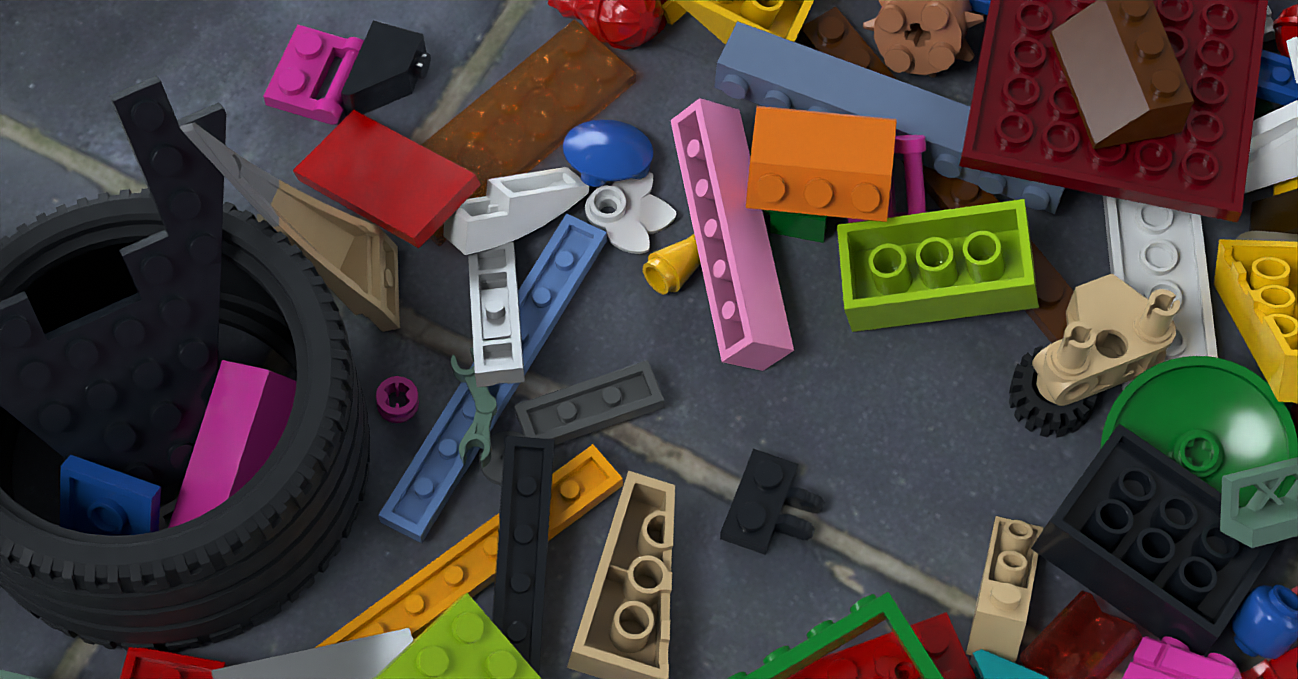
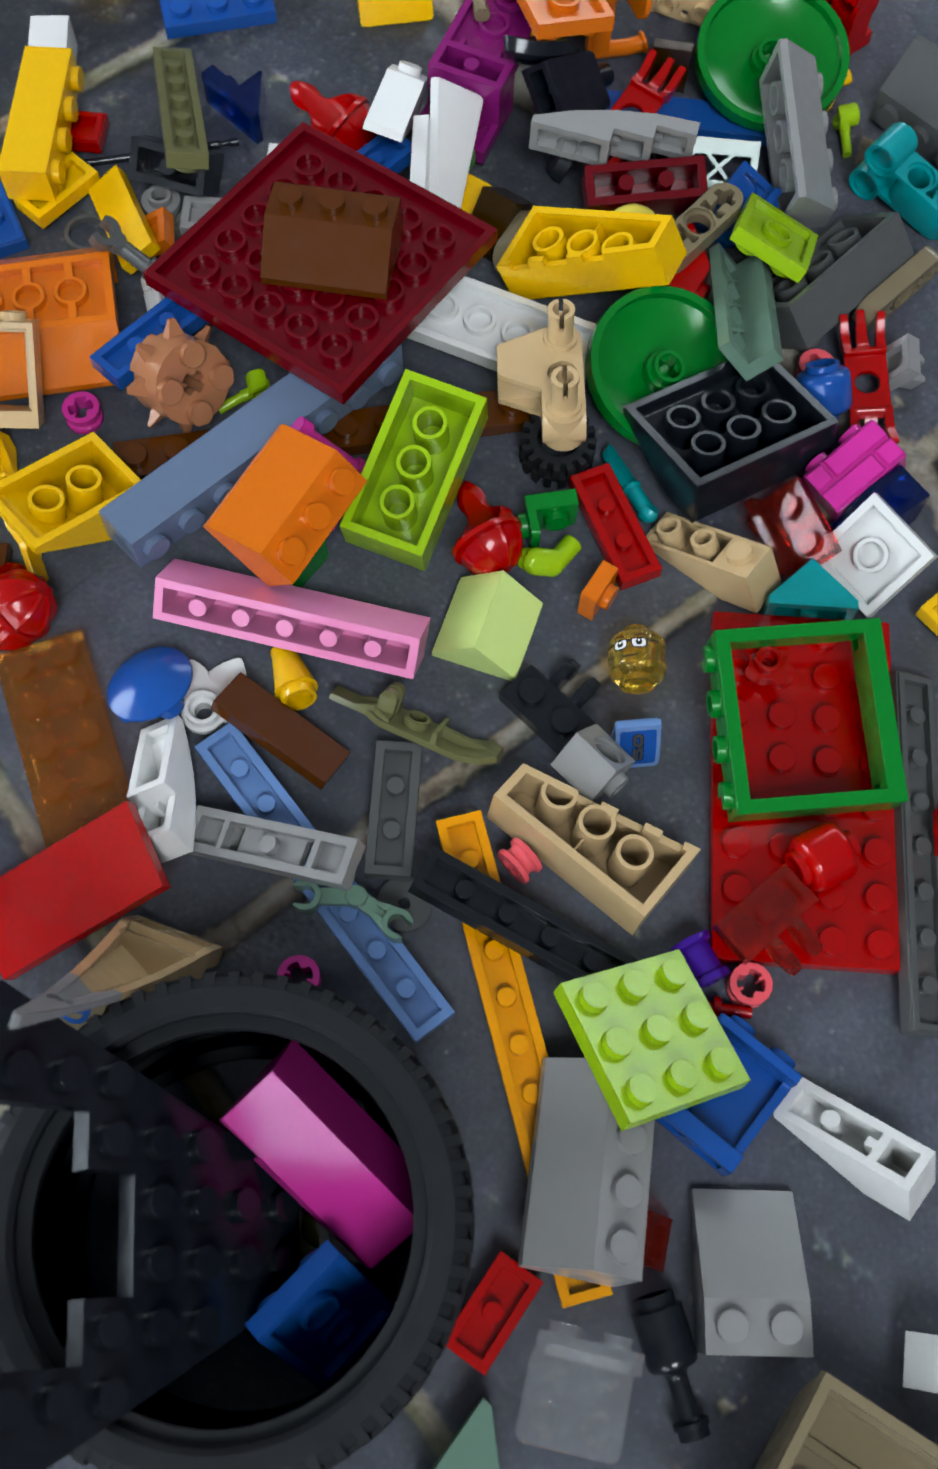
camera: 70 degrees left, 5 degrees up
none -> reddish brown tile [211,672,350,790]
none -> lime hand [219,369,270,414]
none -> olive piece [328,682,503,765]
none -> yellowish green slope [432,570,543,681]
none -> red piece [452,481,523,575]
none -> coral bush [497,837,543,884]
none -> green bracket [516,489,579,548]
none -> lime arm [518,535,582,577]
none -> light grey brick [551,723,636,801]
none -> red plate [568,462,662,591]
none -> orange plate [577,560,619,621]
none -> teal piece [602,444,658,523]
none -> clear yellow head [608,624,667,694]
none -> slope [611,717,662,768]

